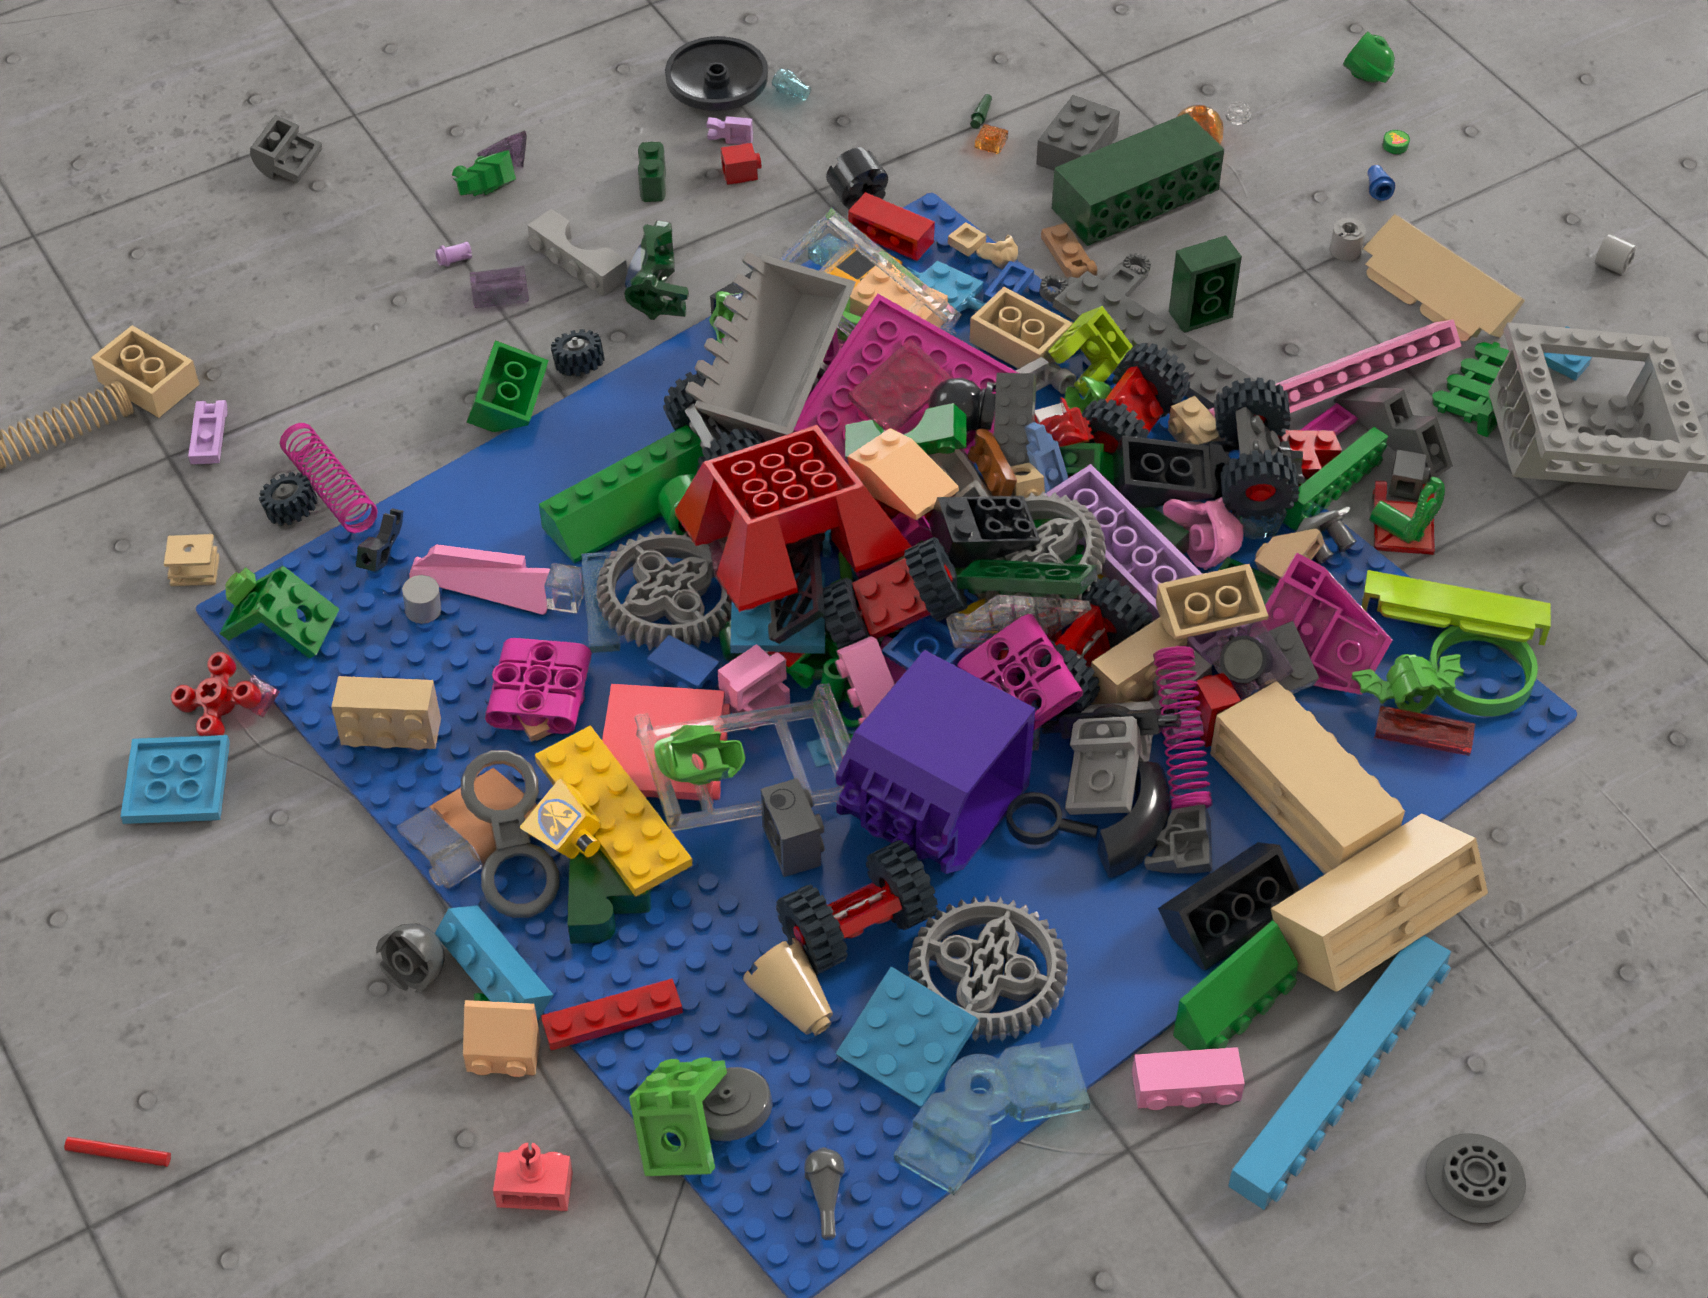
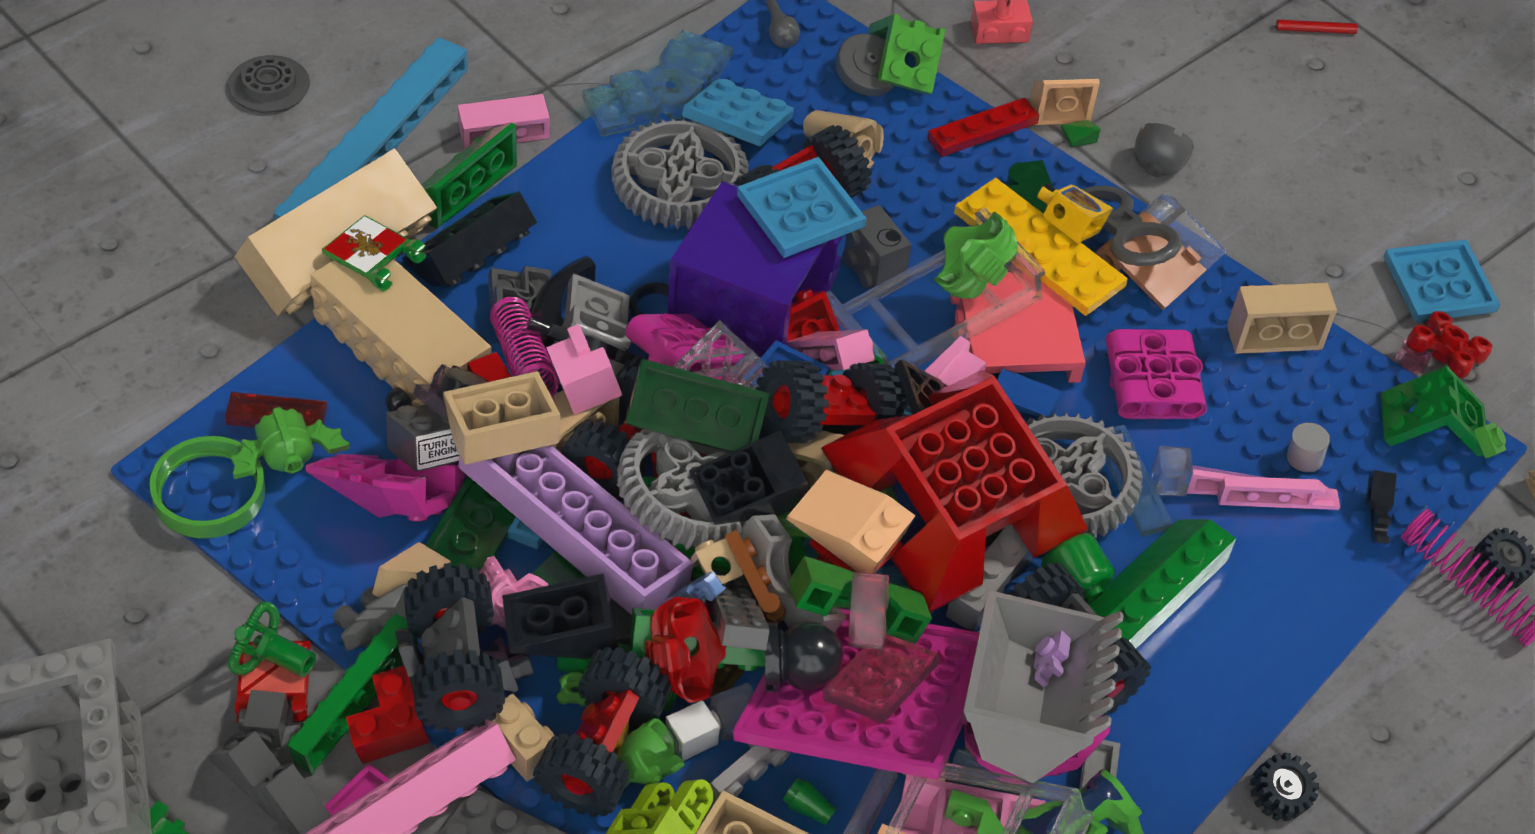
camera: 165 degrees right, 0 degrees up
dark azure brick [435,905,553,1020] -> none
green slope [466,340,549,432] -> none
lime slope [1361,570,1551,646] -> none
none -> flag [322,215,427,292]
none -> bright pink plate [546,324,622,415]
none -> dark azure plate [737,157,867,258]
none -> clear pink slope [849,572,889,650]
none -> lavender plate [1033,630,1071,688]

